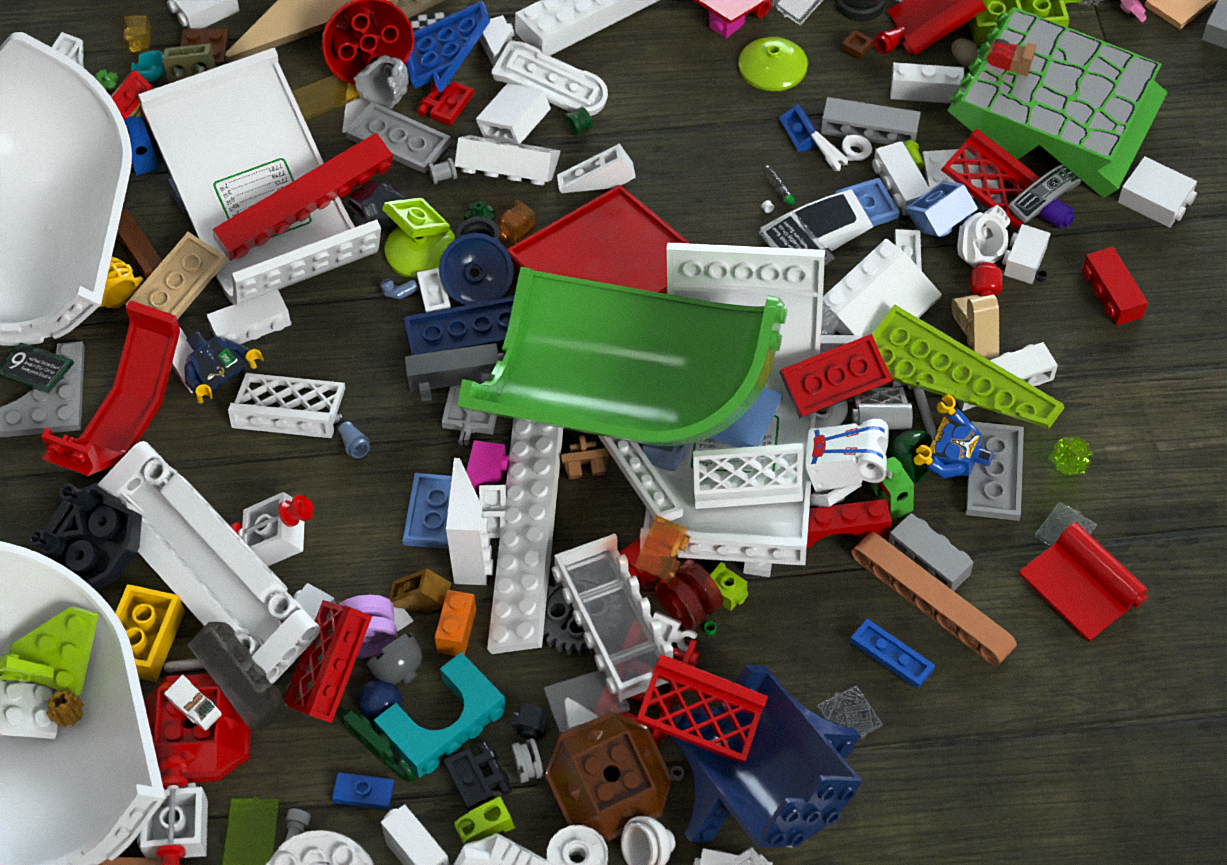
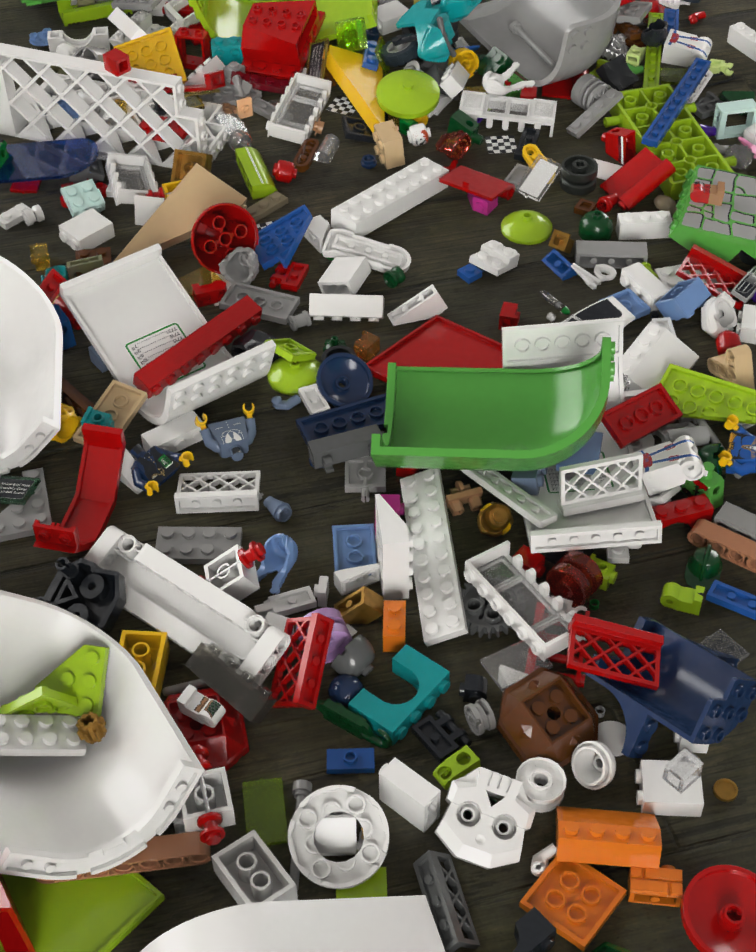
camera: 10 degrees left, 10 degrees down
clear orange brick [635,515,691,582] -> none
none -> teal brick [81,406,114,427]
none -> light grey plate [155,526,243,564]
none -> red leg [191,280,227,308]
none -> sand blue torso [194,403,256,461]
none -> white hinge [254,586,317,618]
none -> medium blue hair [257,533,298,595]
none -> white plate [314,576,329,607]
none -> white slope [333,563,380,596]
none -> blue plate [457,263,482,284]
none -> white plate [469,240,520,276]
none -> pearl gold hair [477,502,513,537]
none -> red brick [498,302,521,330]
none -> pearl gold brick [548,229,575,254]
none -> dark green cylinder [578,210,613,241]
none -> white sticker [598,721,626,757]
none -> lime leg [660,582,705,616]
none -> dark green piece [684,544,722,591]

